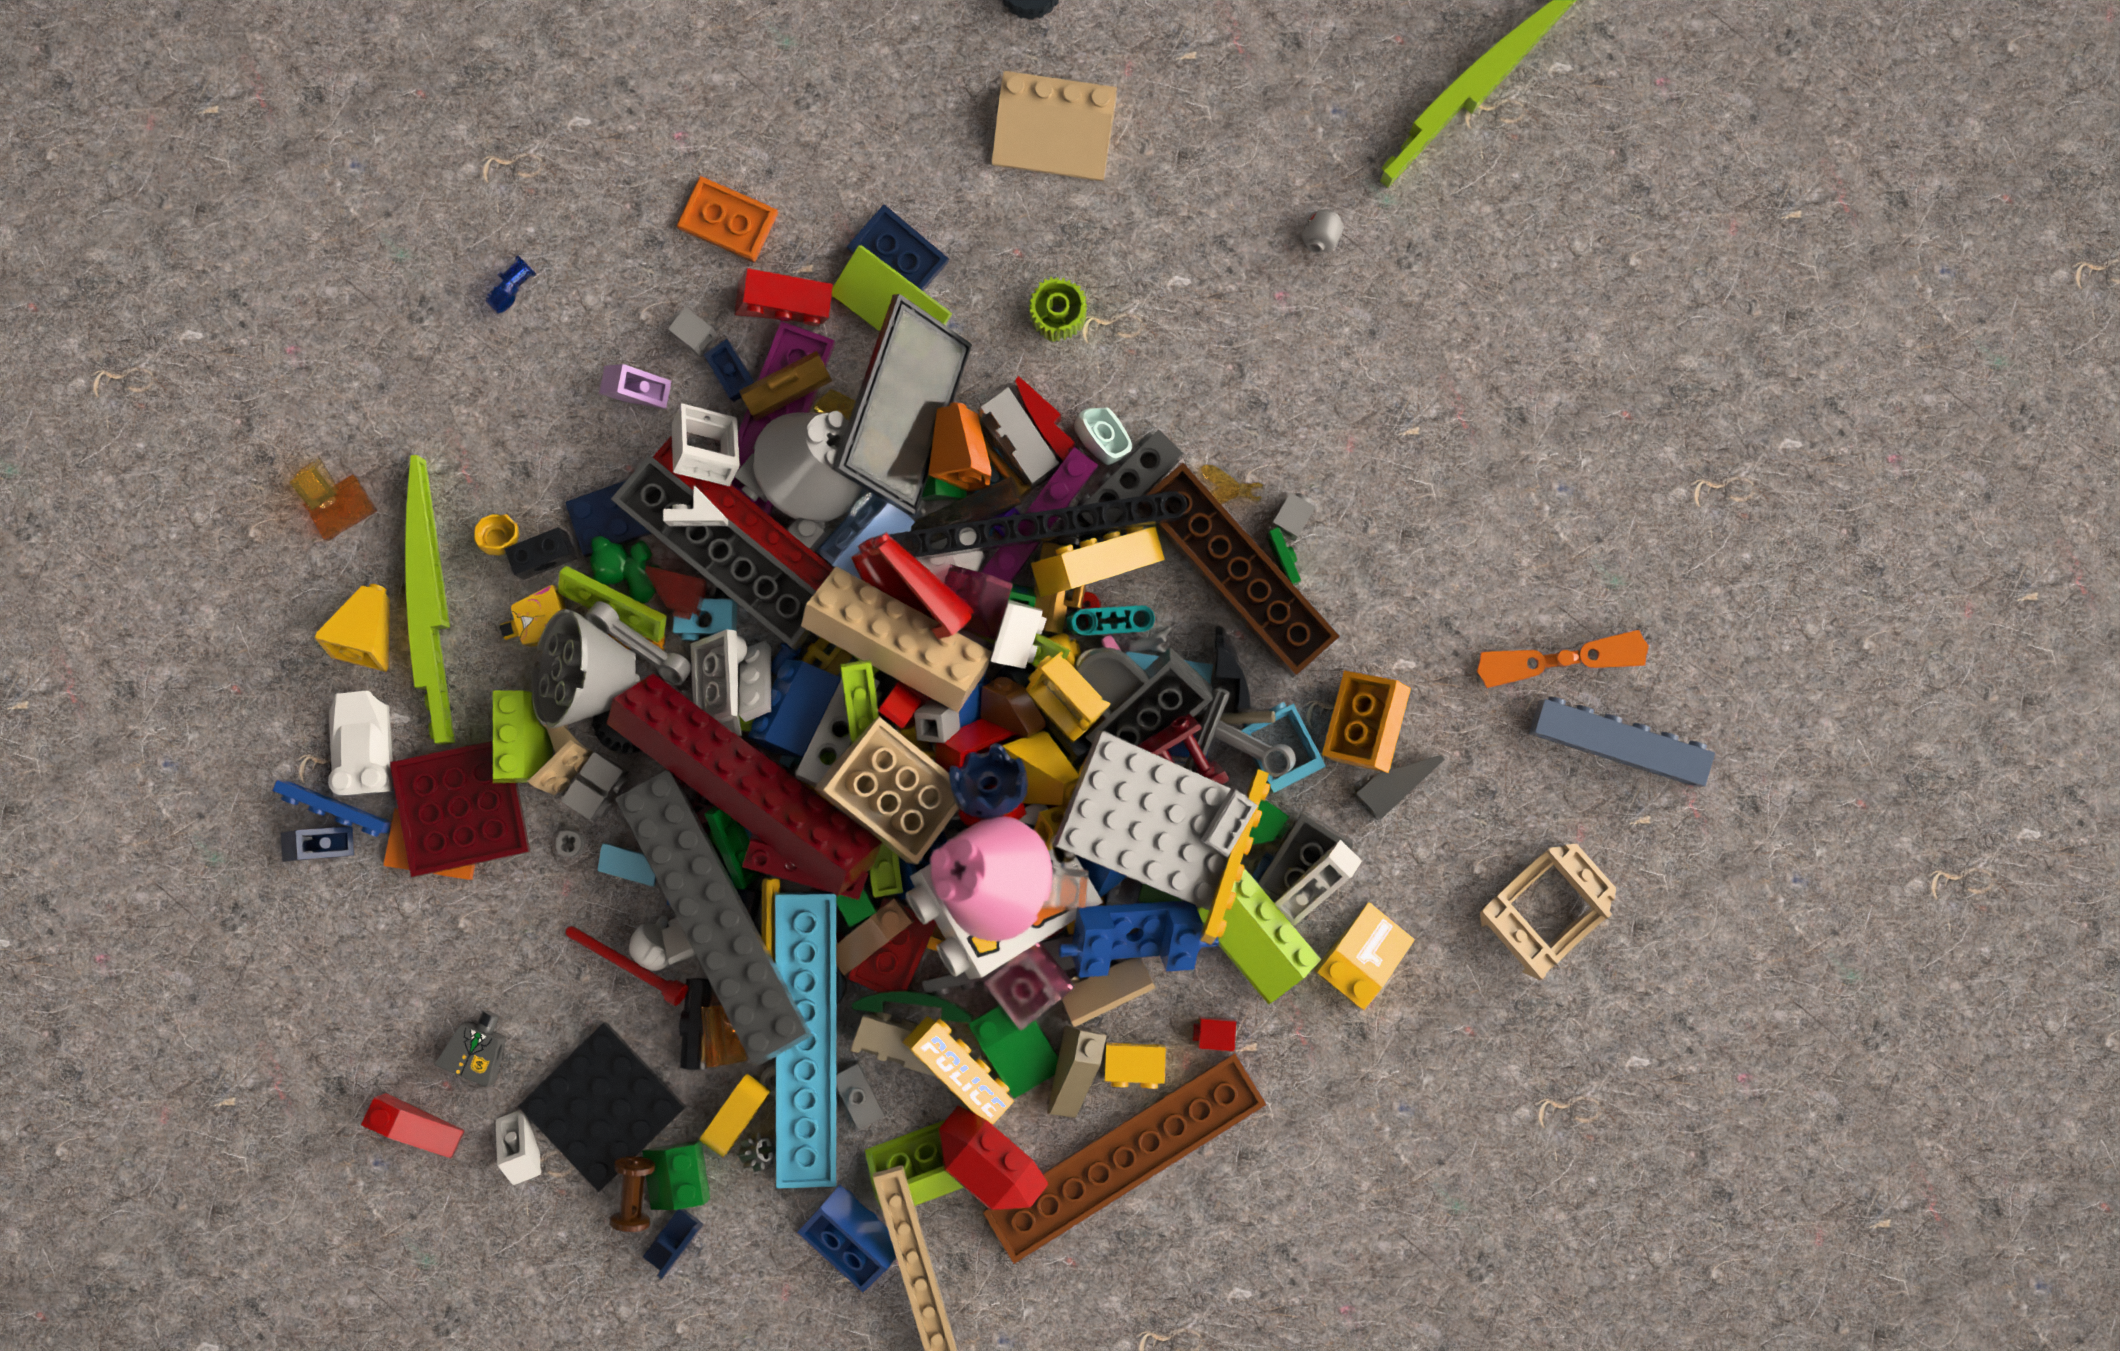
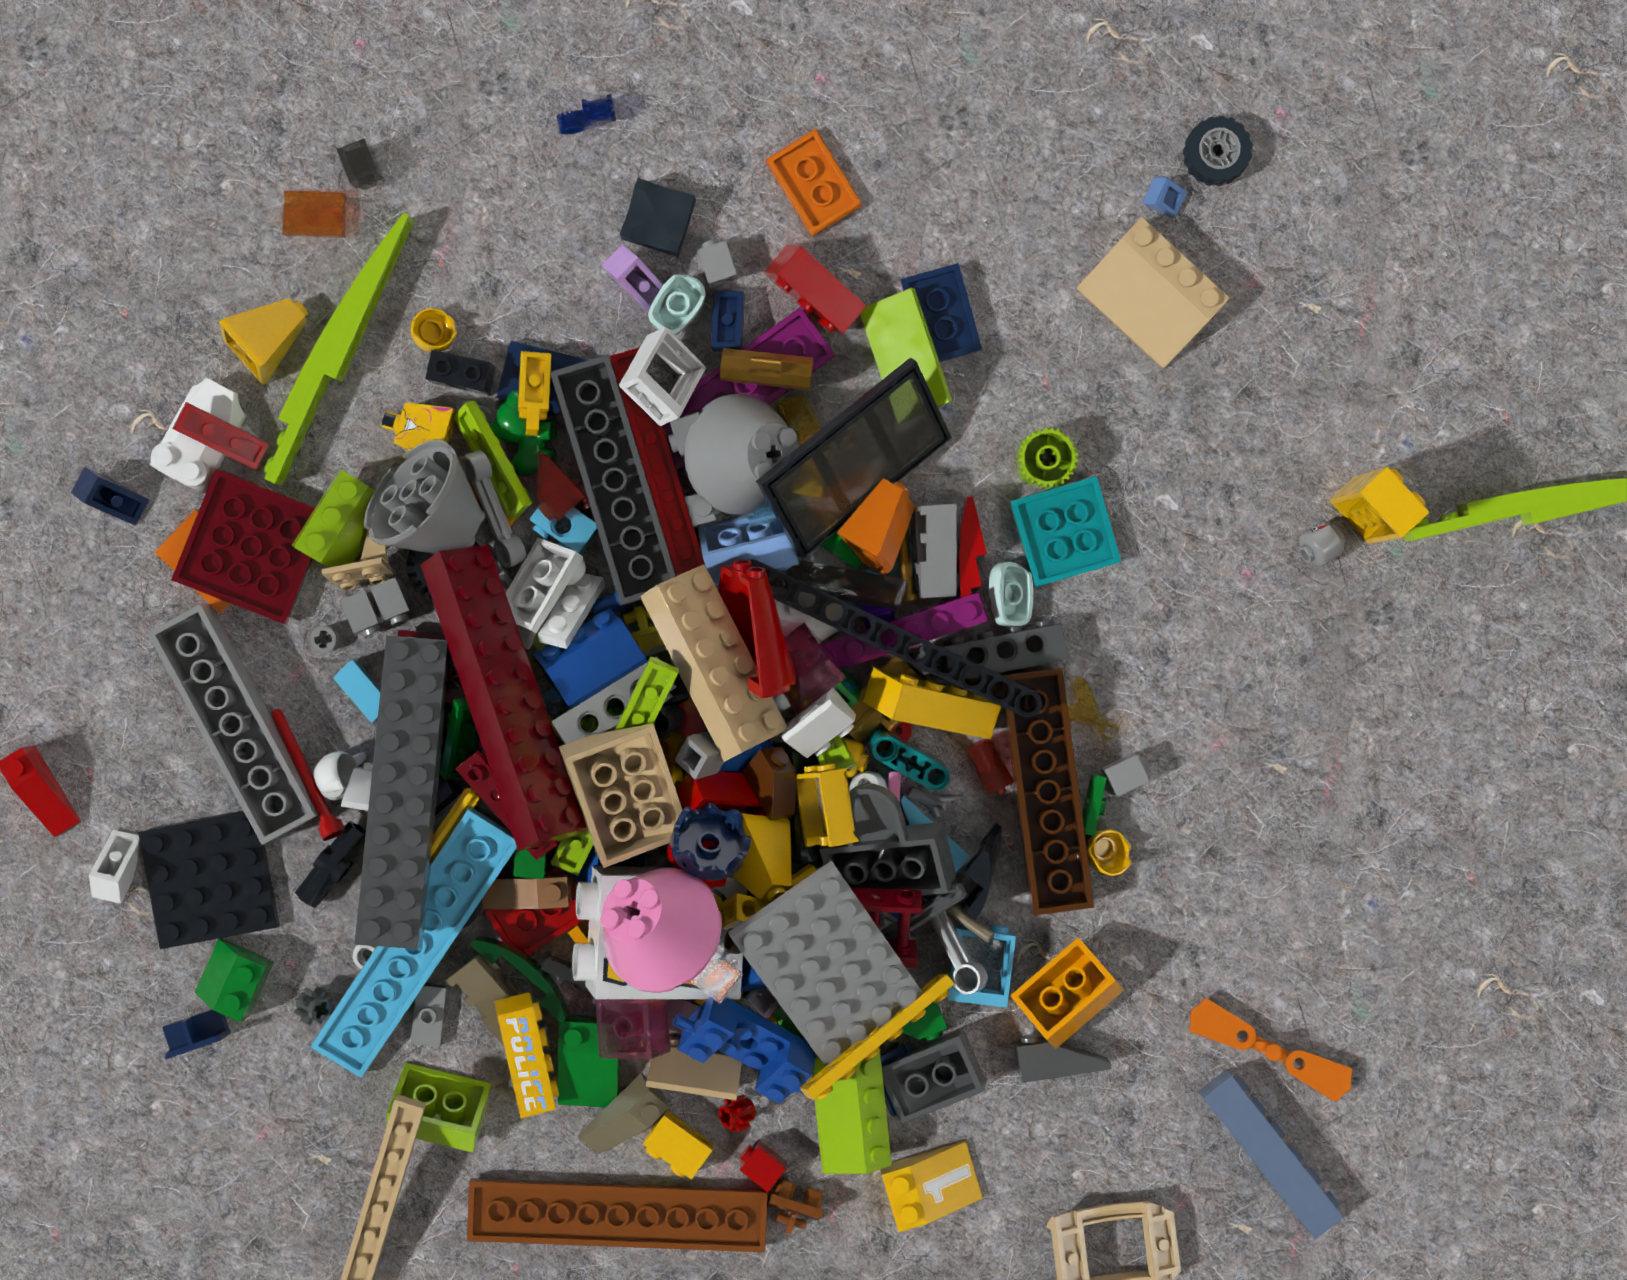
camera: 30 degrees right, 5 degrees up
blue plate [272,780,392,837] -> none
clear yellow slope [289,457,339,510] -> none
dark grey torso [435,1010,506,1087] -> none
reddish brown hose [610,1156,655,1232] -> none
white slope [663,486,728,526] -> none
yellow beam [699,1073,771,1158] -> none
clear orange plate [701,1004,748,1067] -> none
blue slope [797,1185,897,1293] -> none
red slope [878,682,922,729] -> none
red wedge [938,1105,1049,1210] -> none
light grey plate [1201,789,1258,857] -> none
white slope [1274,840,1362,926] -> none
none -> light grey brick [147,604,318,845]
none -> red tile [172,402,270,470]
none -> clear smoke brick [337,138,384,190]
none -> yellow hinge [518,351,551,436]
none -> black brick [620,178,696,257]
none -> light aqua piece [648,275,706,336]
none -> red gear [719,1094,756,1133]
none -> dark orange hips [767,1180,824,1235]
none -> clear red piece [965,738,1014,795]
none -> teal plate [1010,476,1122,587]
none -> yellow hair [1086,828,1132,876]
none -> medium blue slope [1143,177,1188,218]
none -> yellow brick [1328,466,1430,544]

